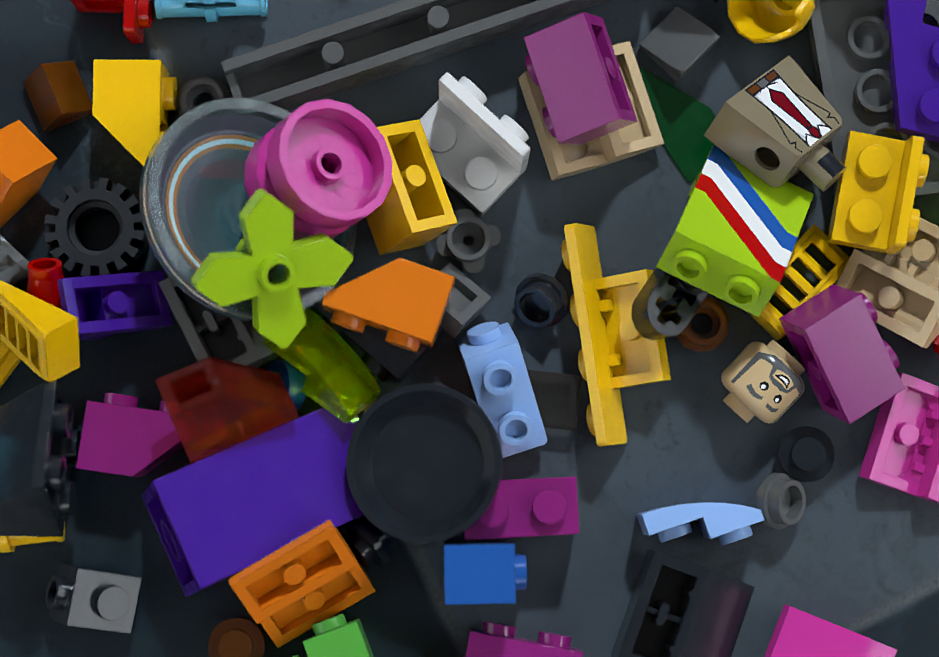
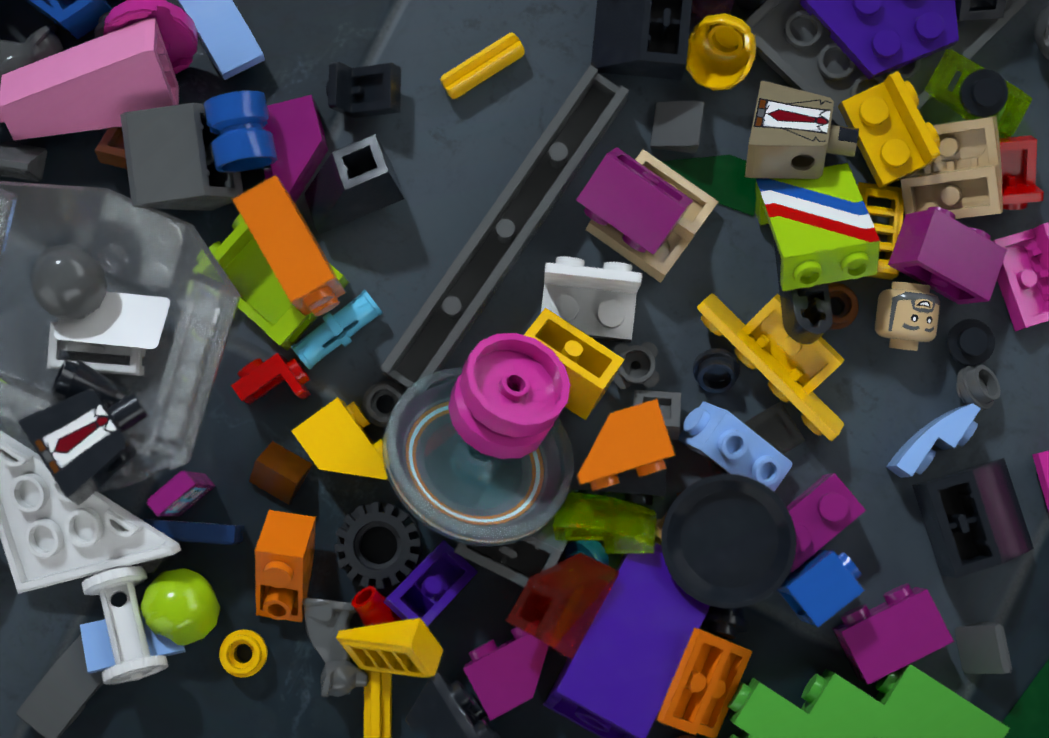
camera: 25 degrees left, 0 degrees up
lime plant [191,189,353,349] -> none

